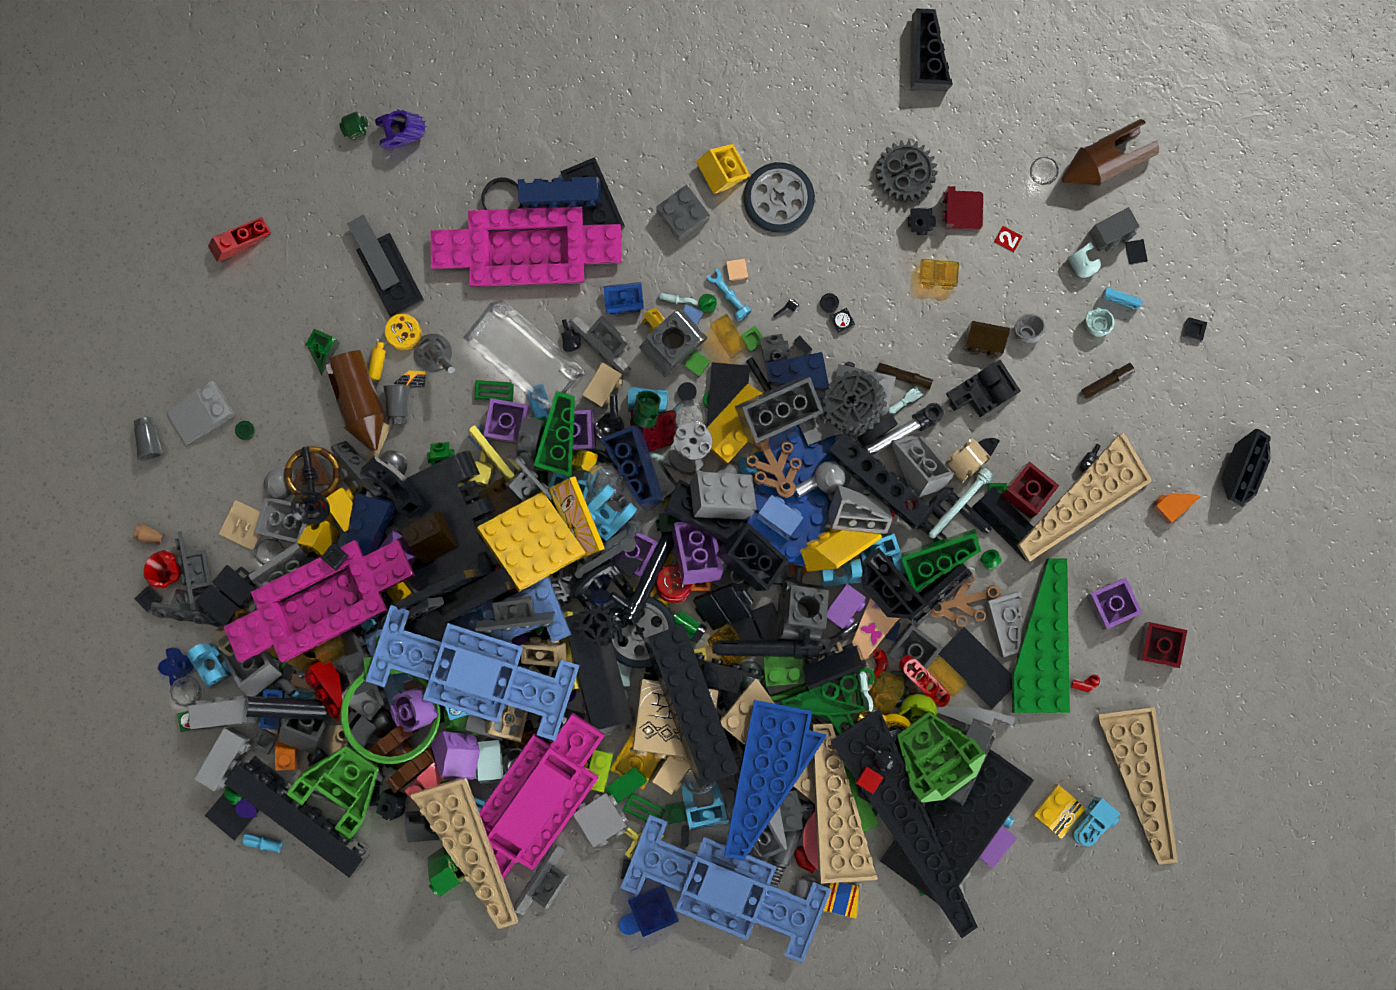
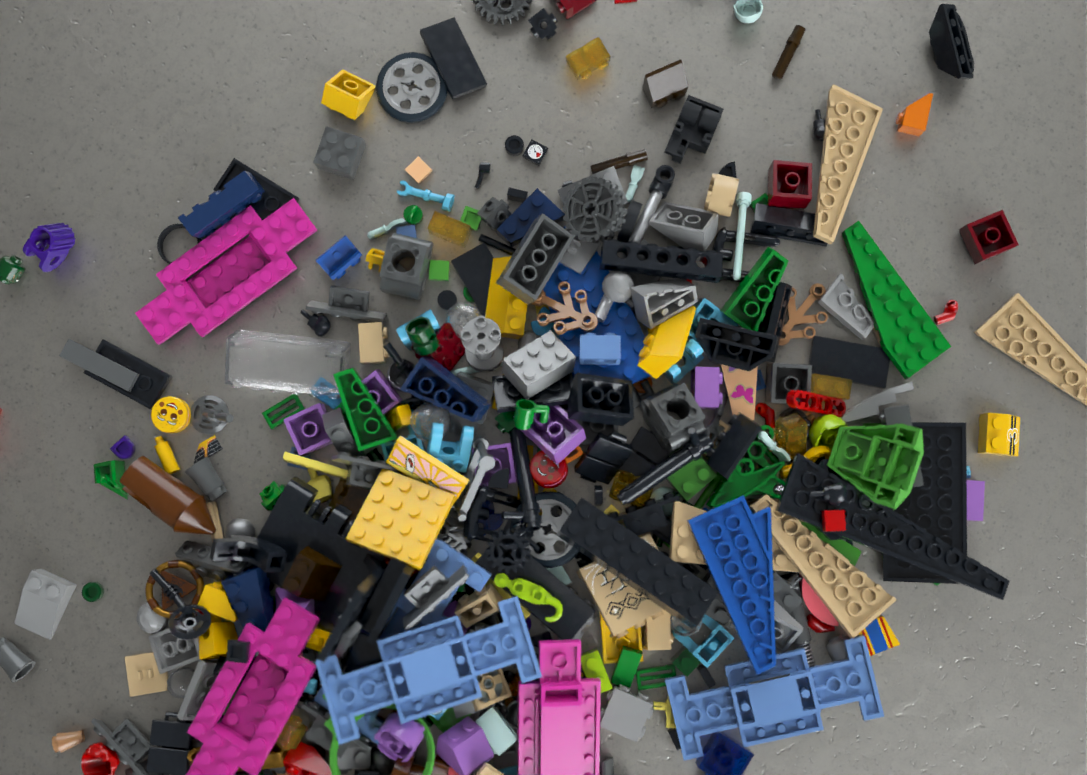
camera: 30 degrees left, 0 degrees up
green brick [673,611,701,640] -> none
green tile [981,549,1002,570] -> none
light grey piece [1015,314,1046,343] -> none
medium azure brick [1073,796,1121,846] -> none
medium lavender brick [1087,578,1142,630] -> none
none -> dark purple tile [110,435,136,459]
none -> black tile [419,17,487,99]
none -> lime piece [494,573,563,622]
none -> green piece [514,399,550,430]

